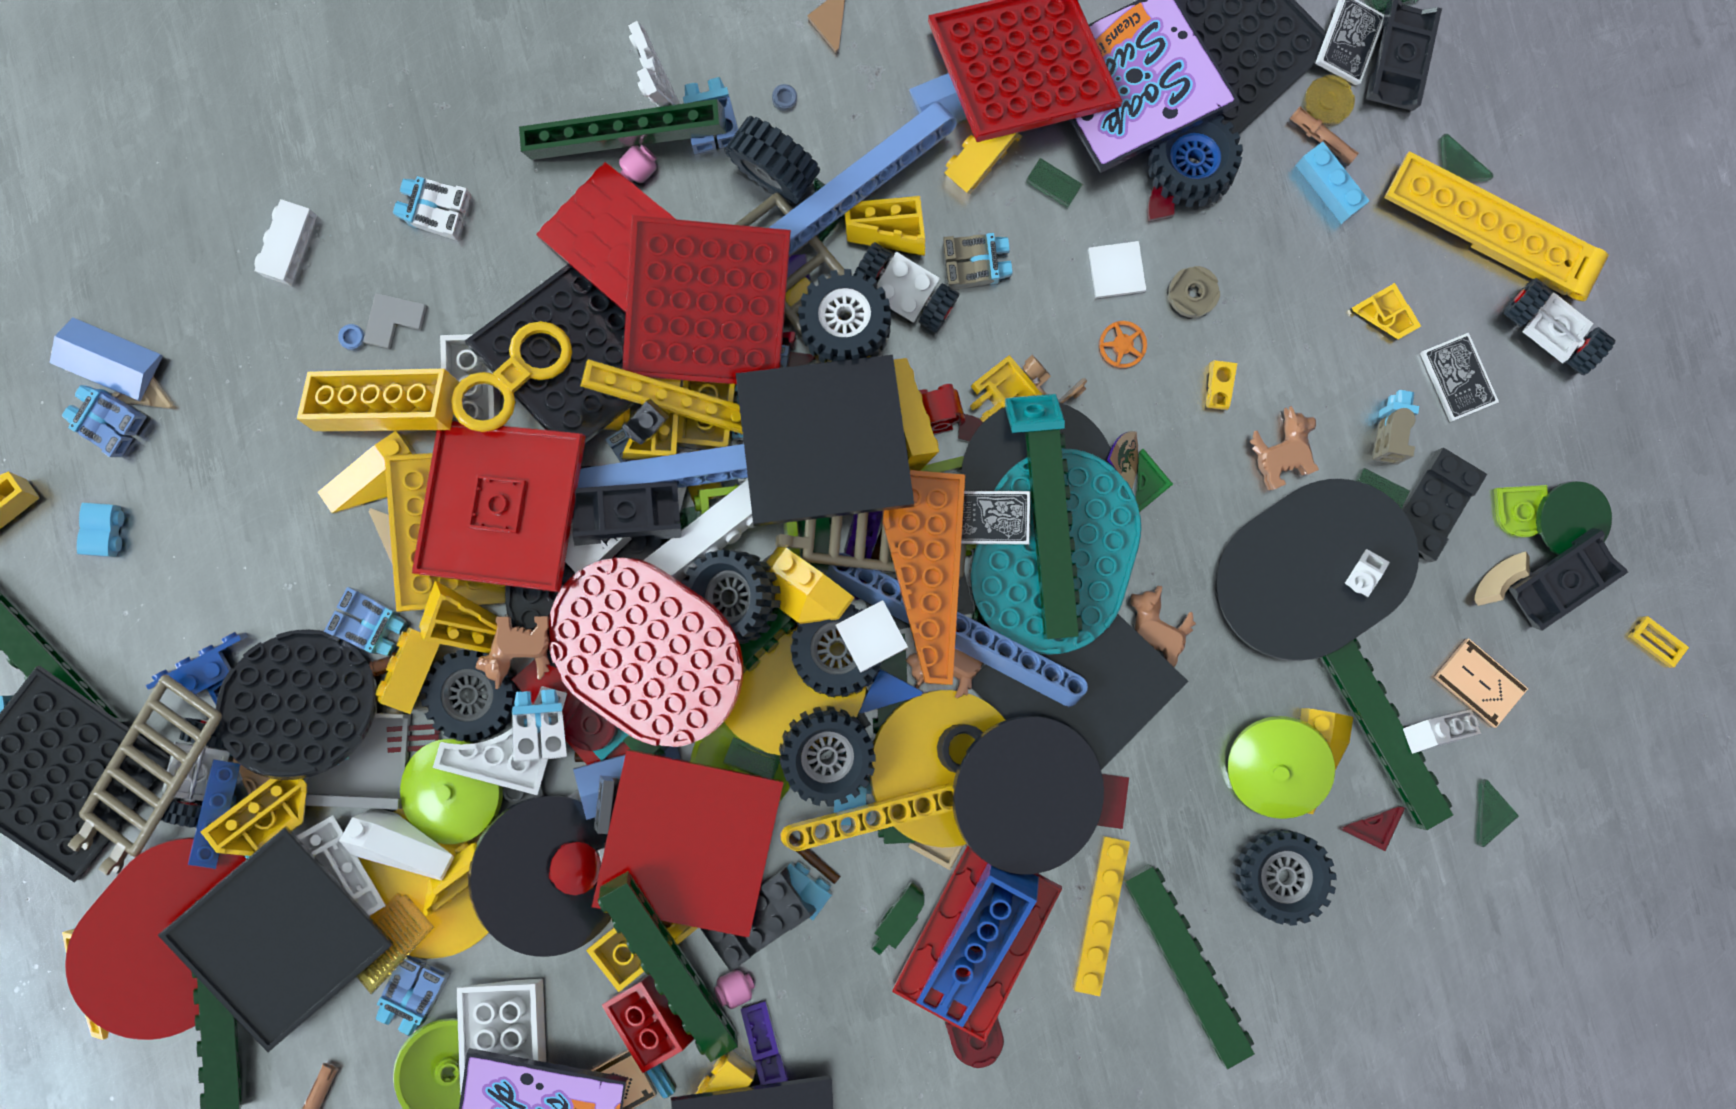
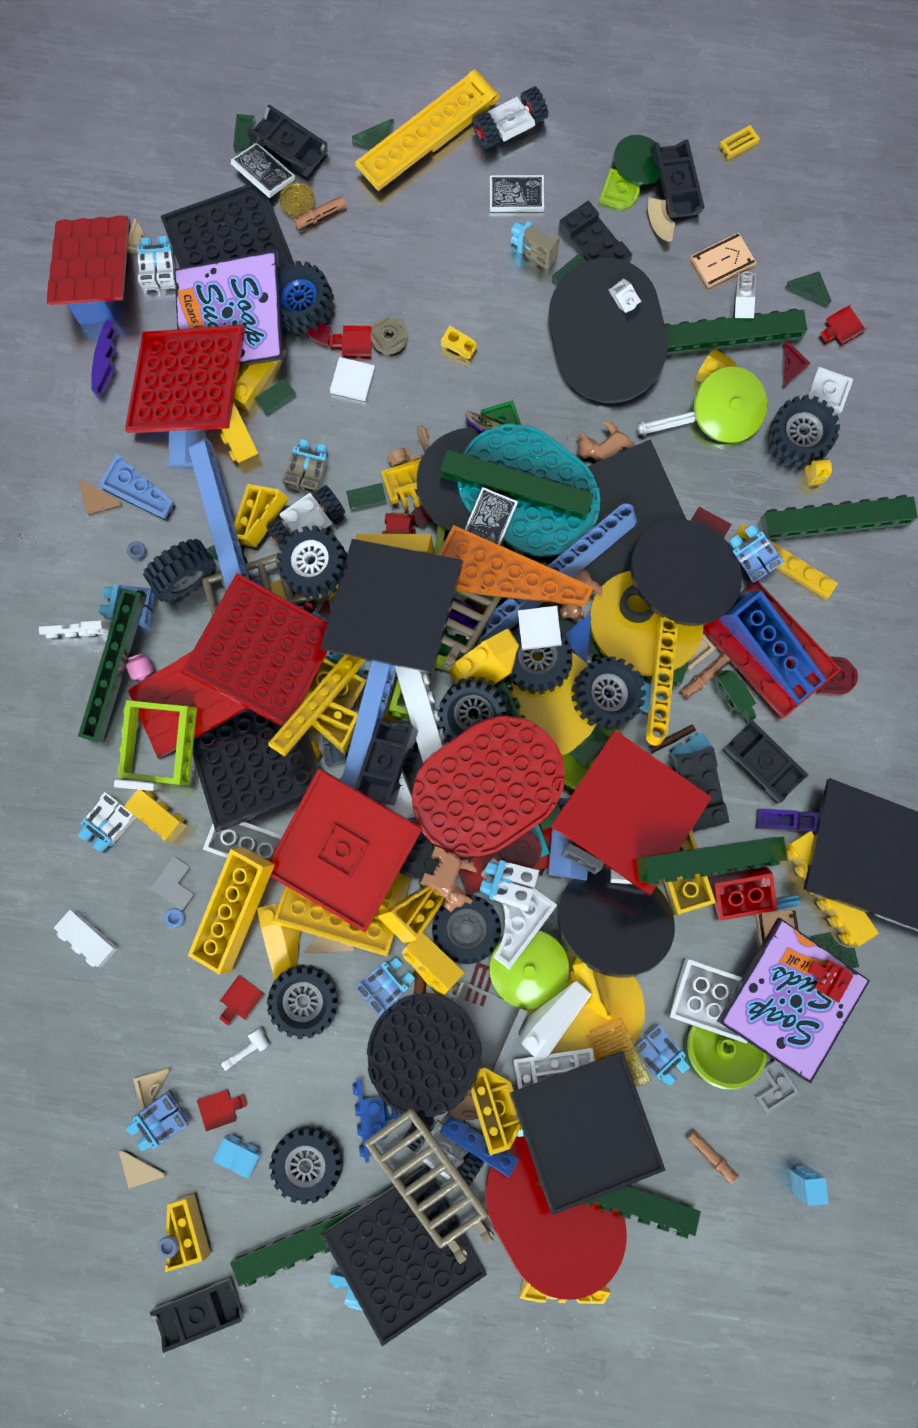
camera: 60 degrees left, 5 degrees down
medium blue slope [50,317,163,401] -> none
yellow bar [451,321,572,432] -> none
red dish [549,842,601,895] -> none
black bracket [622,398,669,444] -> none
bright pink head [714,969,755,1009] -> none
teal tile [1005,394,1065,433] -> none
orange wheel [1099,321,1147,368] -> none
nougat animal [1250,406,1319,490] -> none
medium azure brick [1295,142,1370,224] -> none
yellow slope [1352,283,1421,339] -> none
none -> medium blue wing [99,453,174,519]
none -> white tile [114,778,163,791]
none -> lime window [118,700,197,785]
none -> tan tile [119,1150,166,1188]
none -> yellow wedge [124,789,188,844]
none -> red piece [197,1089,246,1132]
none -> red piece [219,975,264,1026]
none -> white brick [221,1027,270,1071]
none -> yellow wedge [234,350,285,412]
none -> black wheel [267,964,338,1039]
none -> black wheel [269,1126,343,1204]
none -> red piece [329,325,372,357]
none -> clear green tile [346,483,387,510]
none -> white axle [637,411,696,436]
none -> nougat pin [681,653,731,699]
none -> black piece [723,720,809,804]
none -> hips [730,524,784,583]
none -> yellow leg [805,458,832,485]
none -> white tile [808,367,853,414]
none -> red piece [820,304,868,344]

